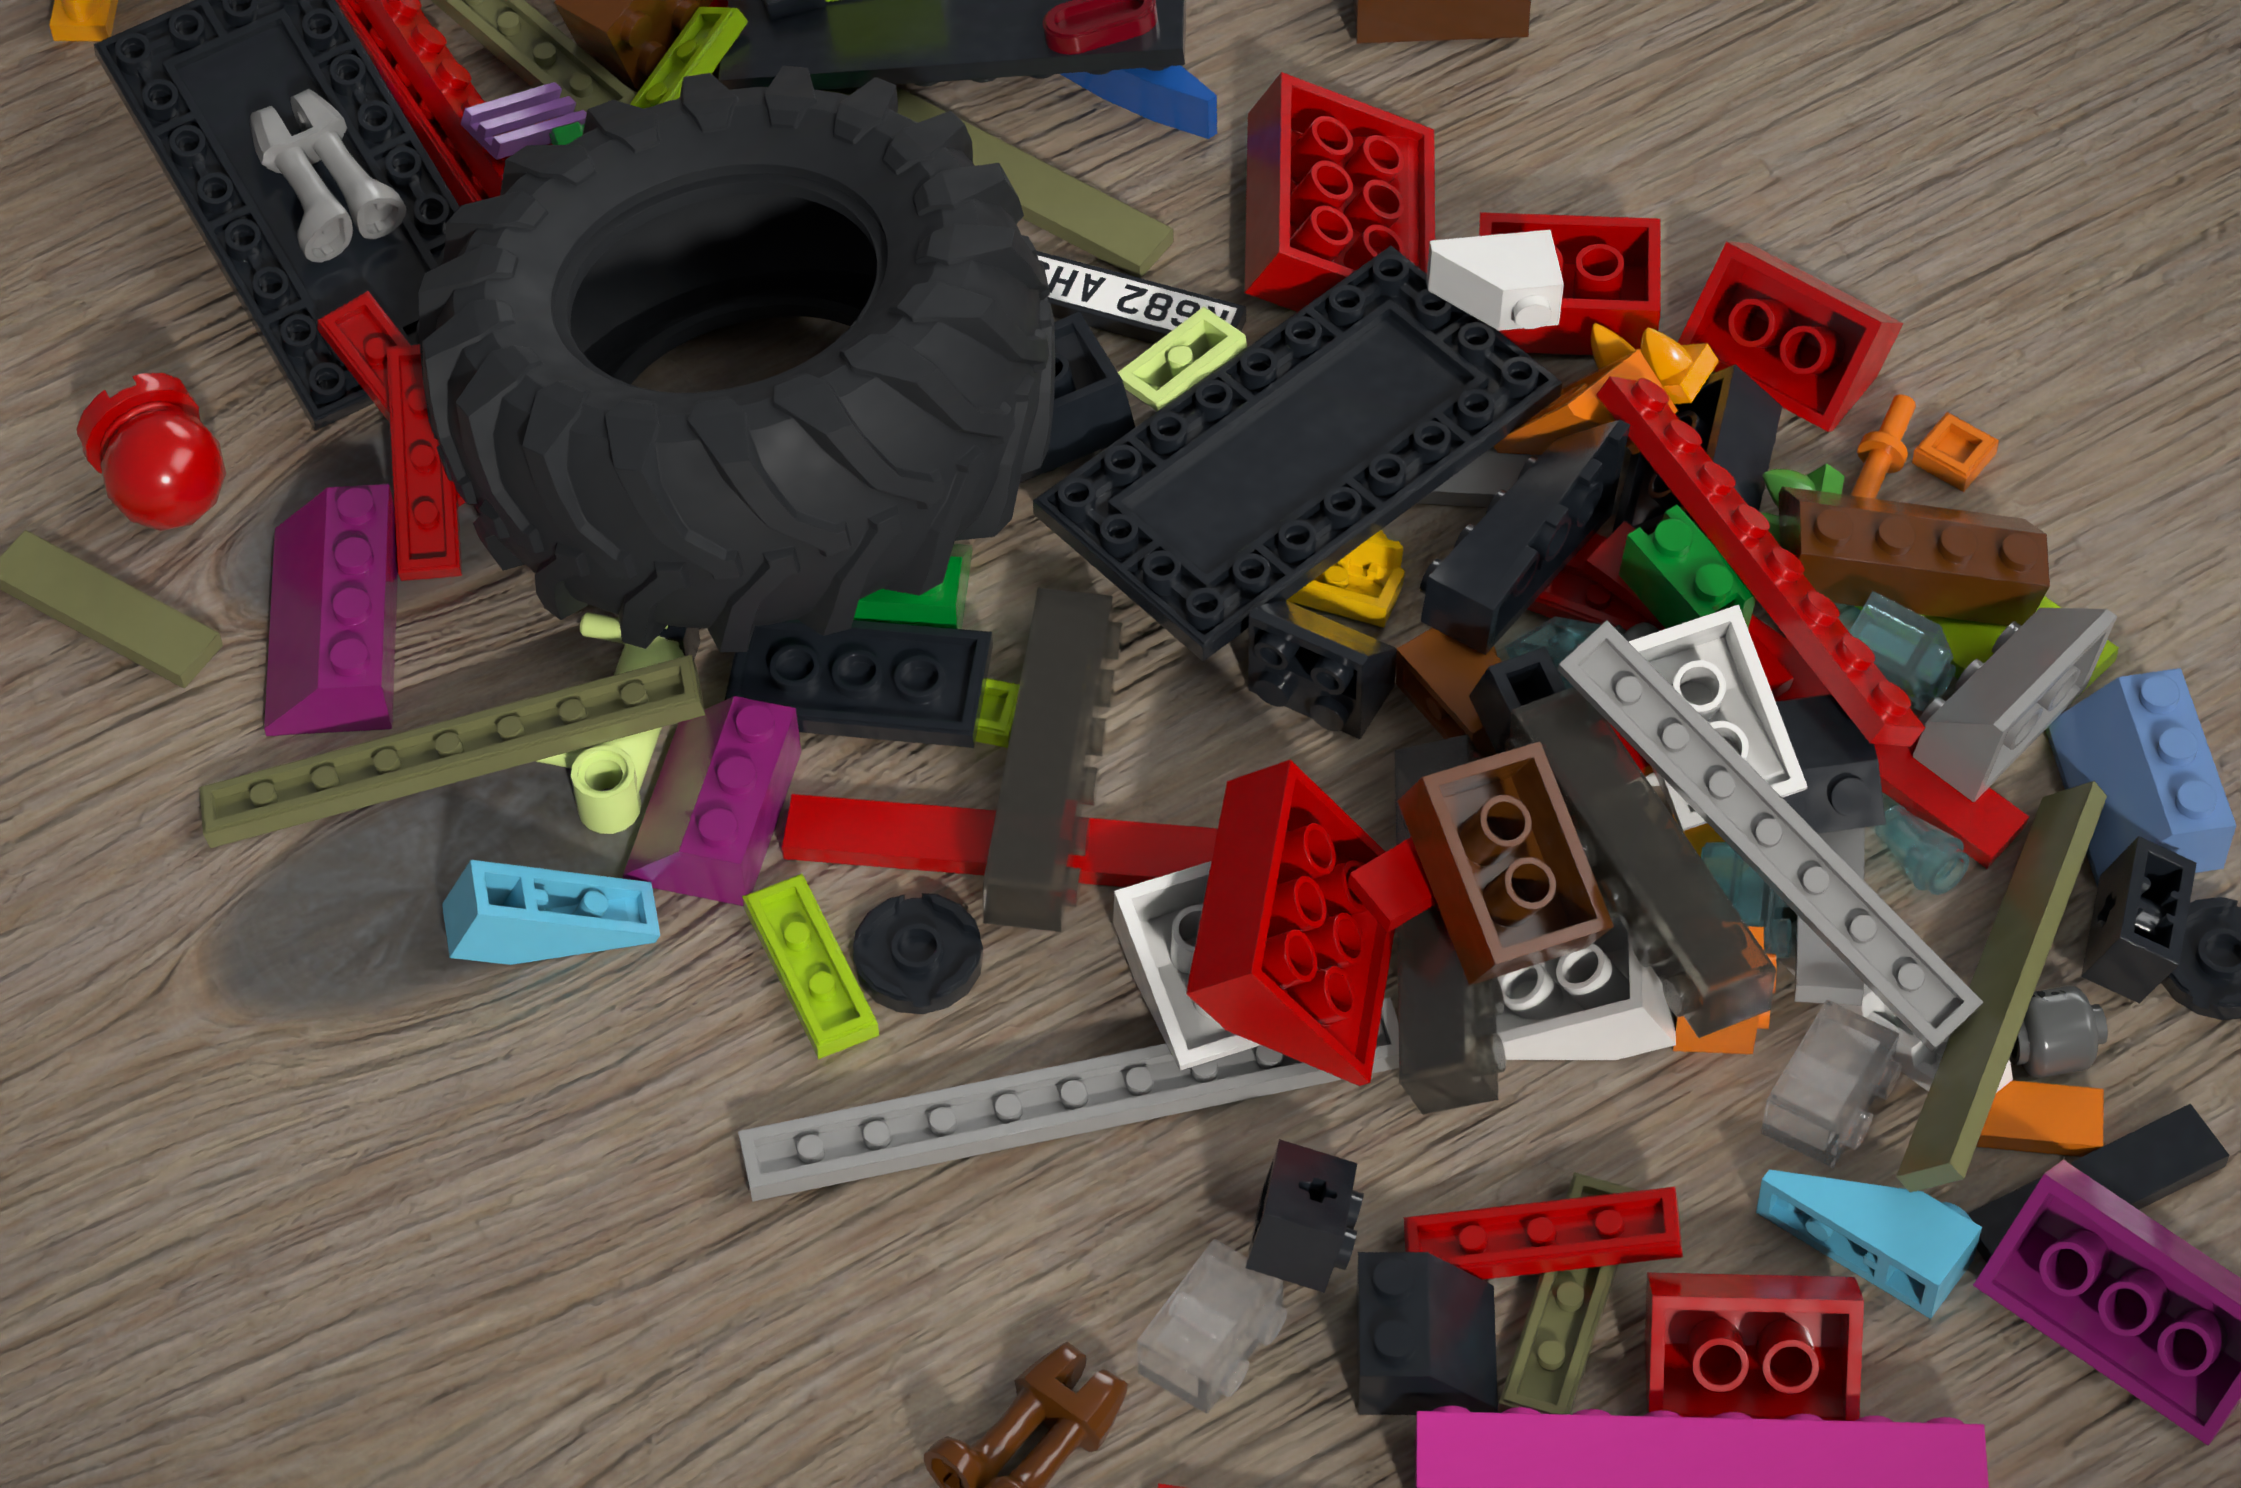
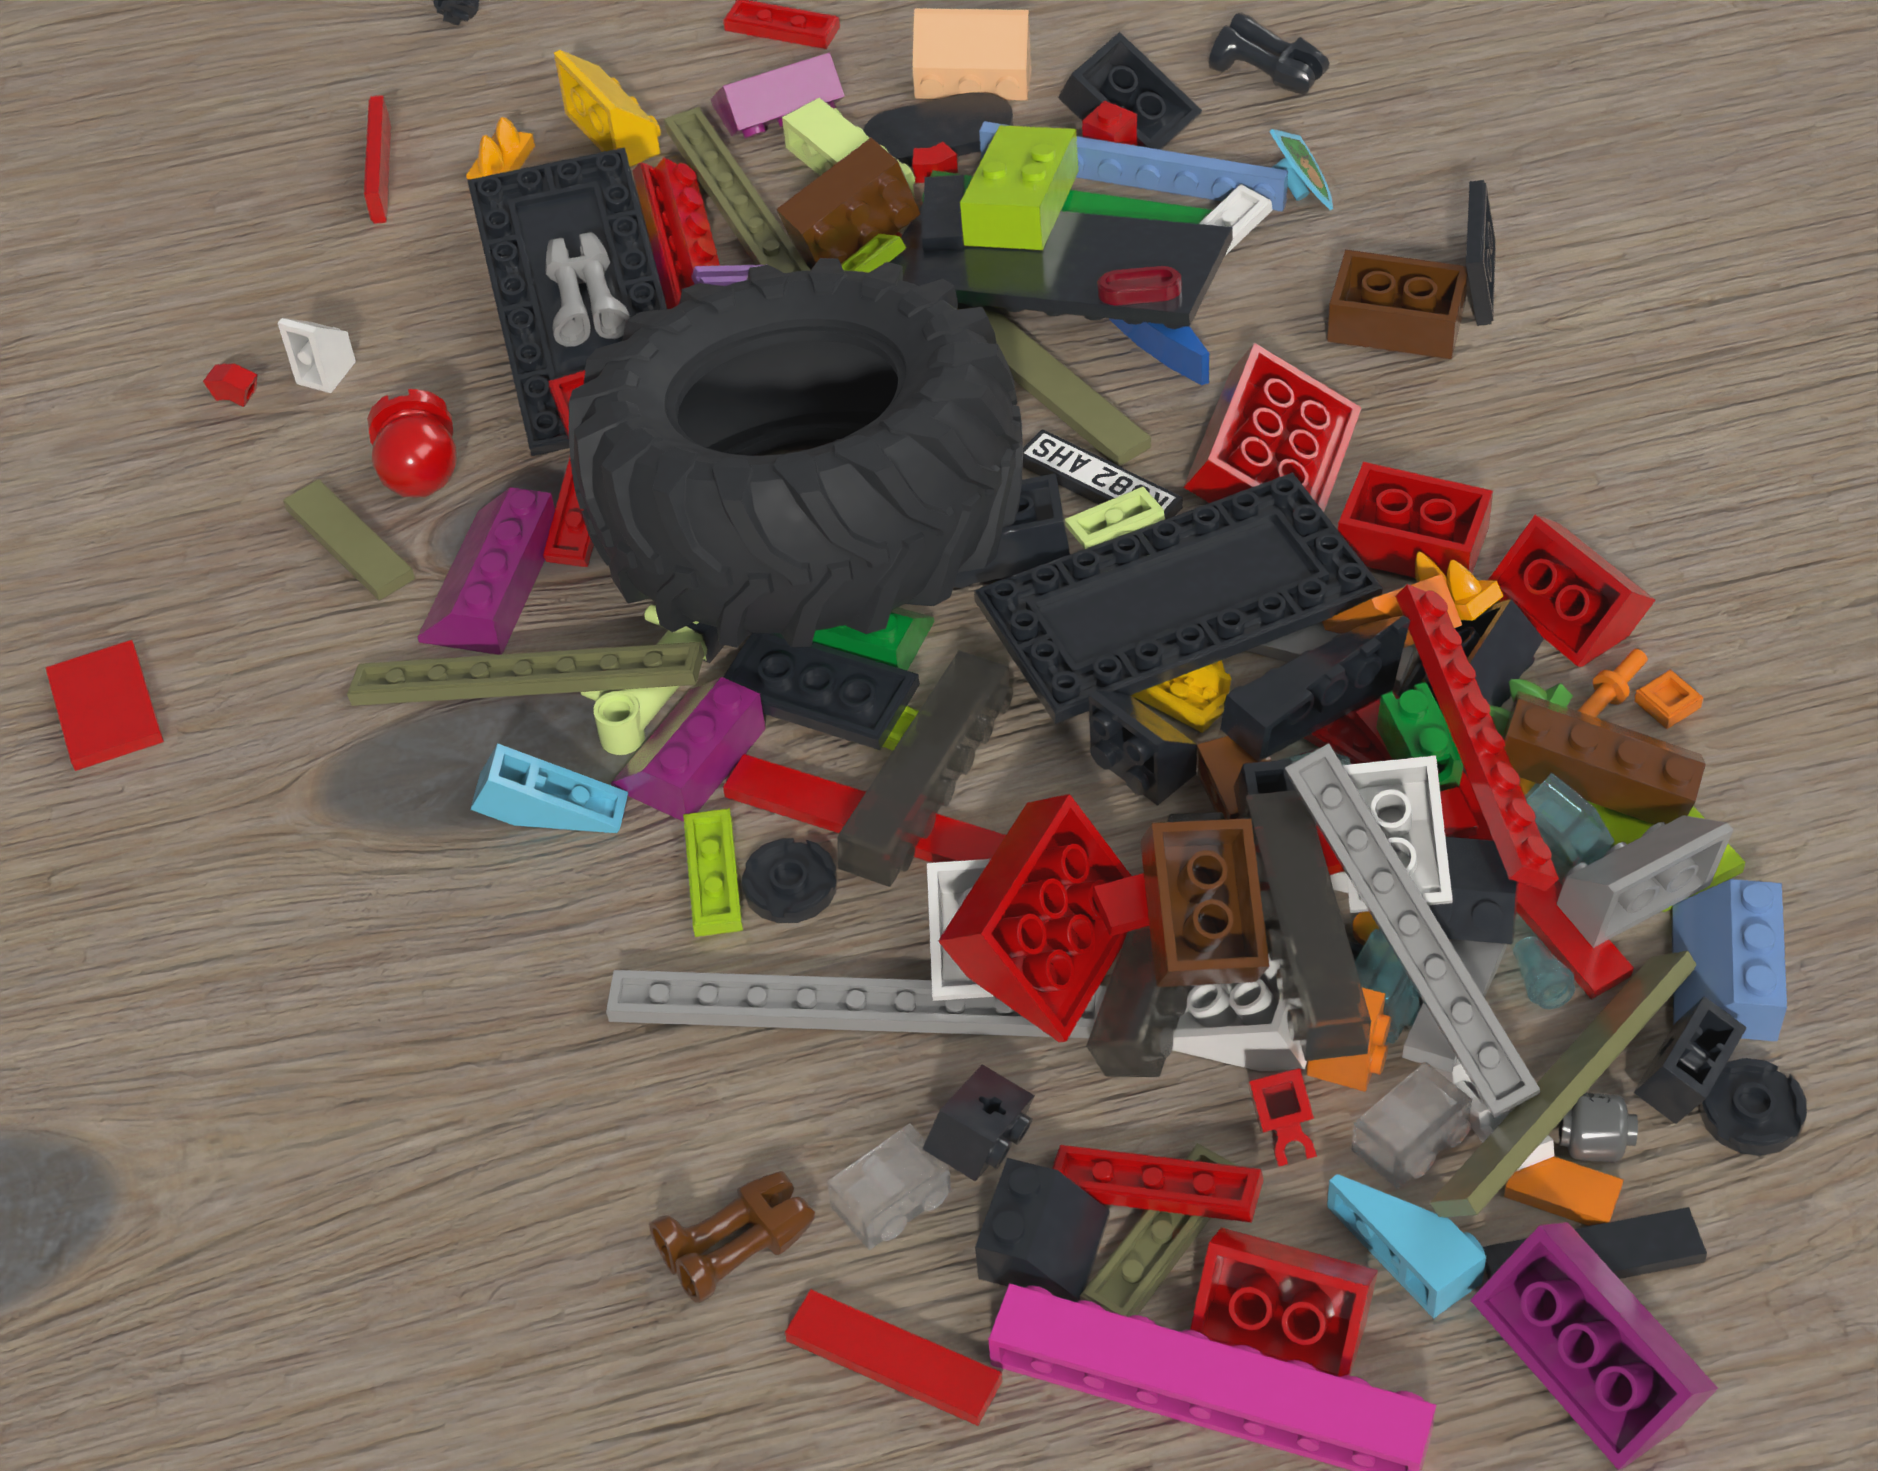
camera: 20 degrees right, 5 degrees down
white slope [1426,230,1564,331] -> none
none -> red brick [1247,1068,1317,1167]

